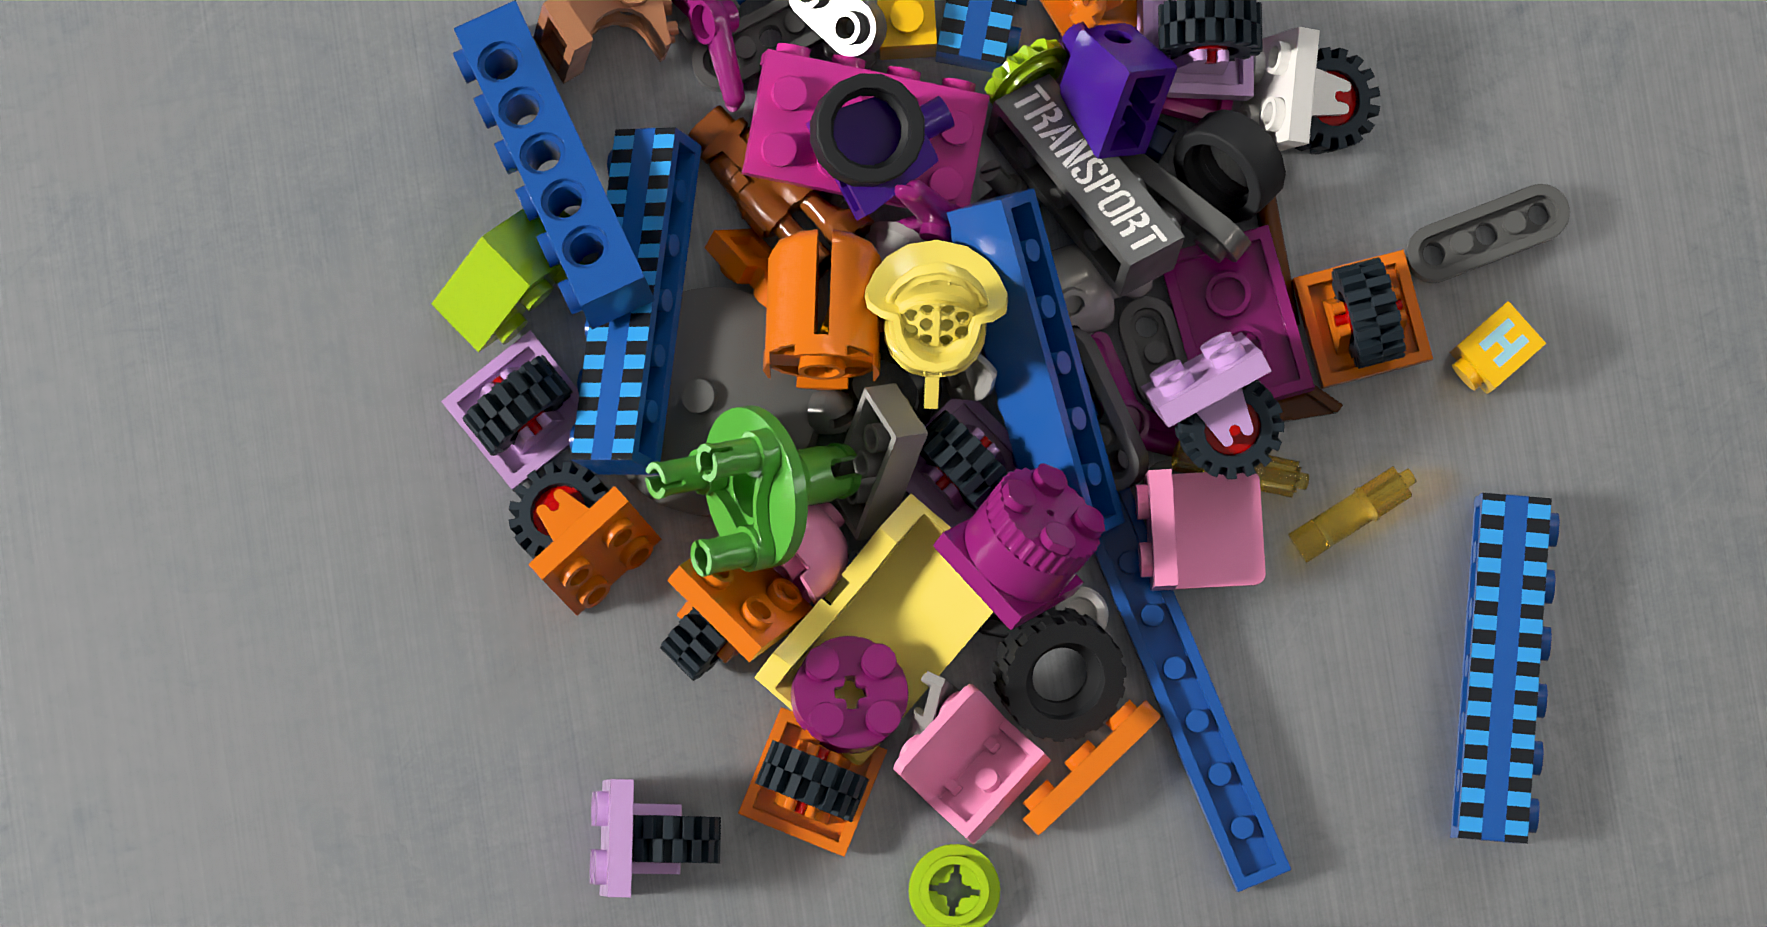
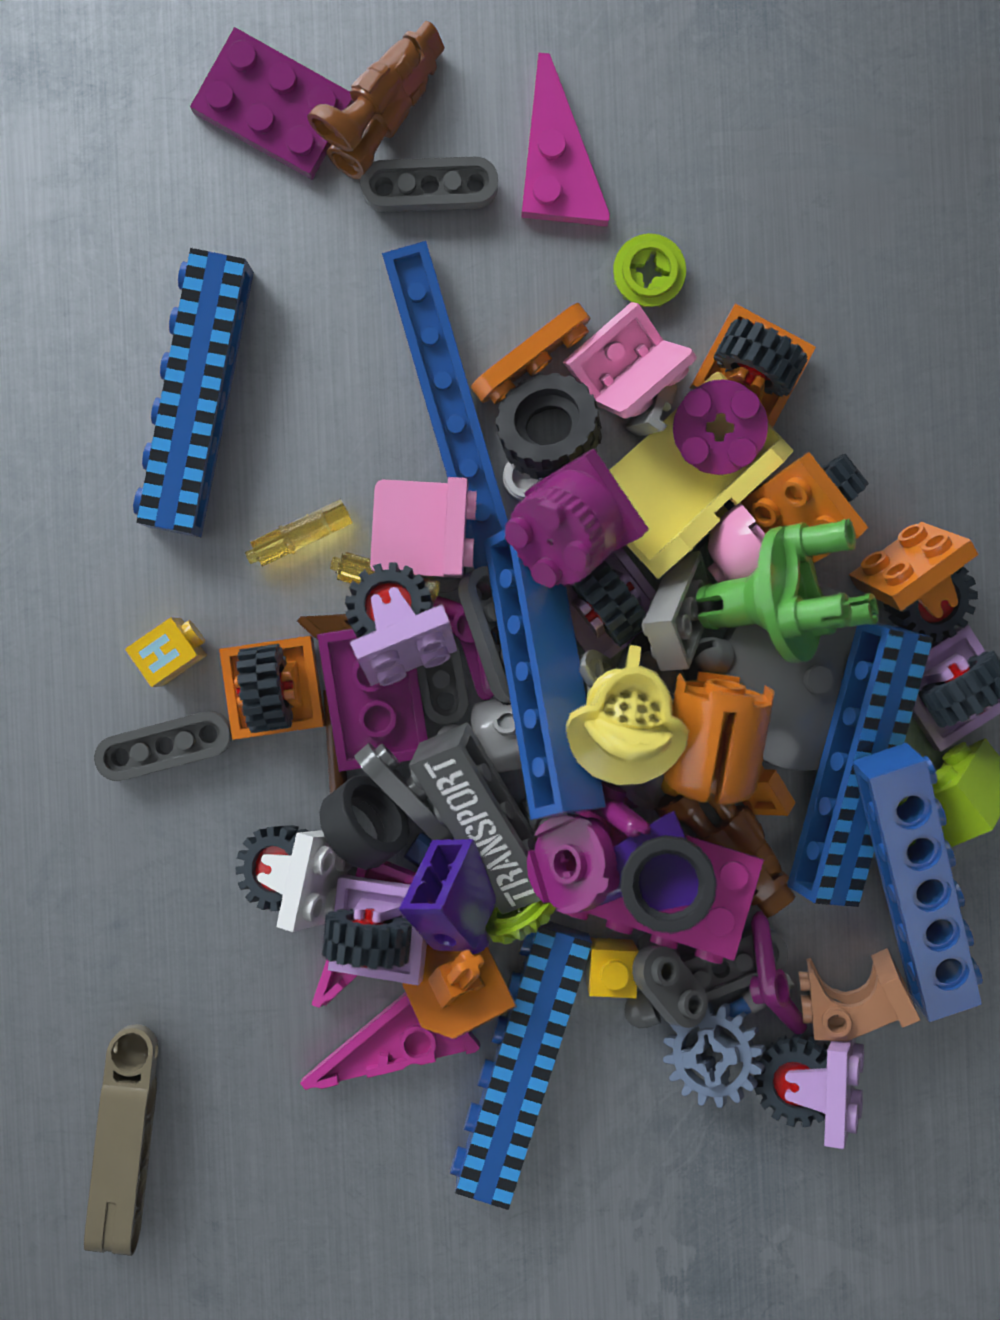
camera: 170 degrees left, 5 degrees up
plate [589,779,721,898] -> none
none -> magenta plate [527,815,620,914]

